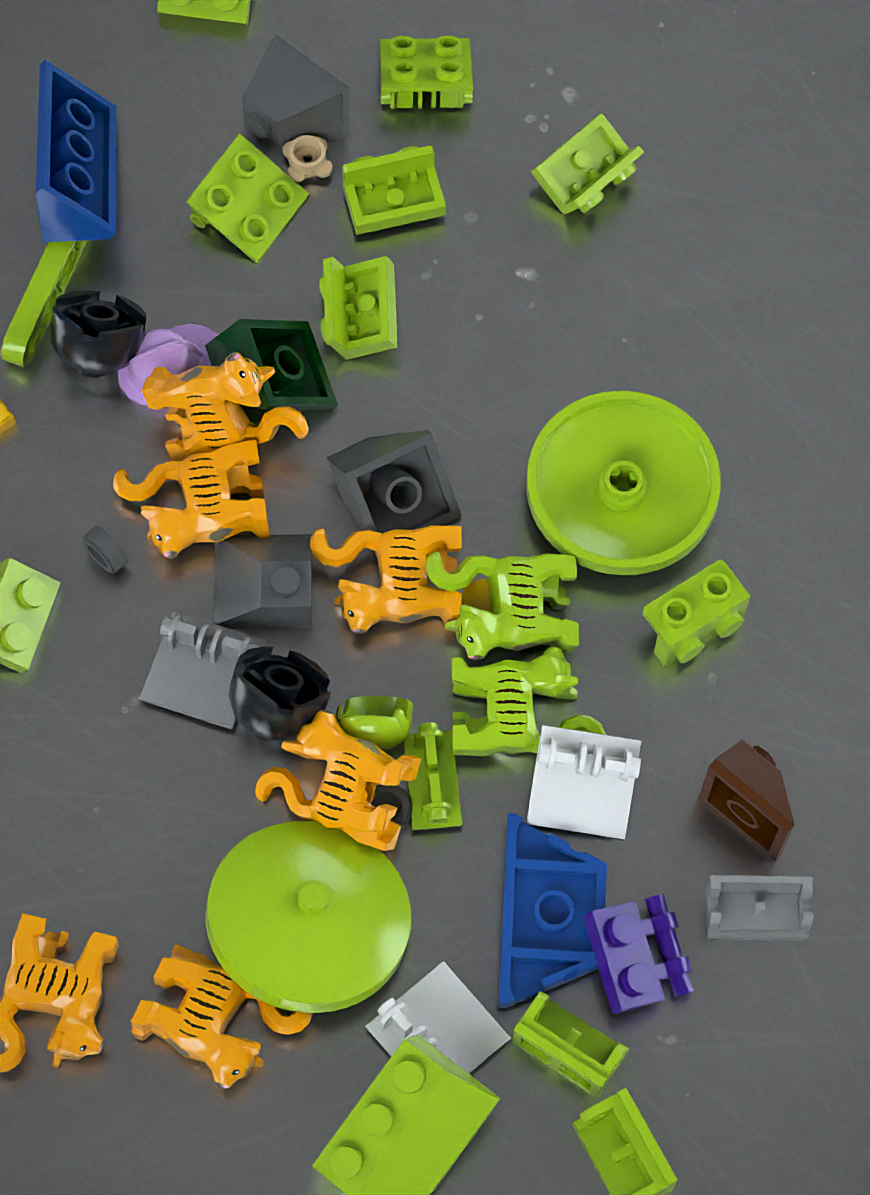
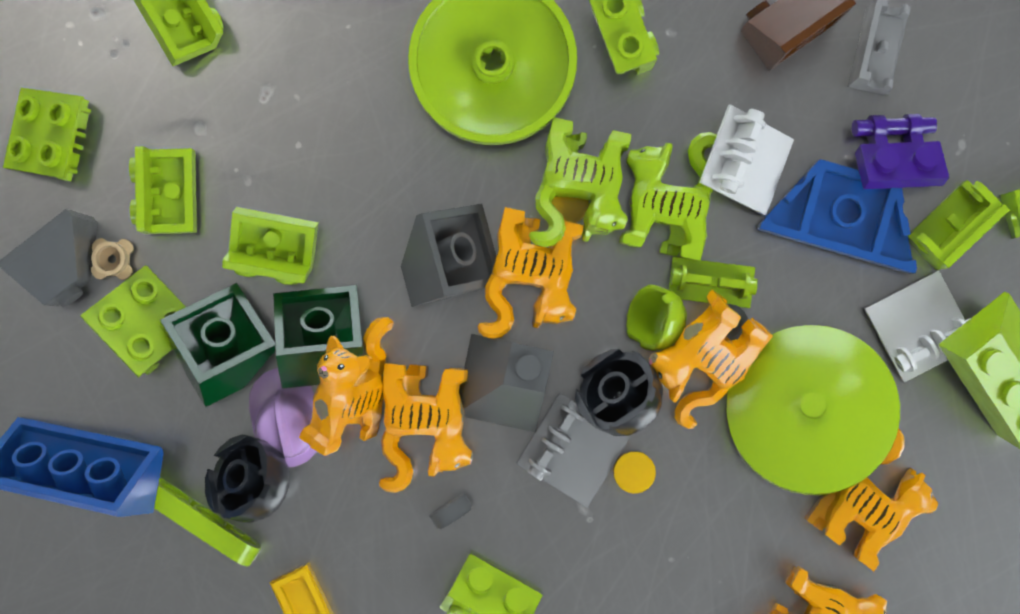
camera: 70 degrees left, 20 degrees up
none -> dark green slope [160,283,275,407]
none -> yellow tile [613,451,656,494]

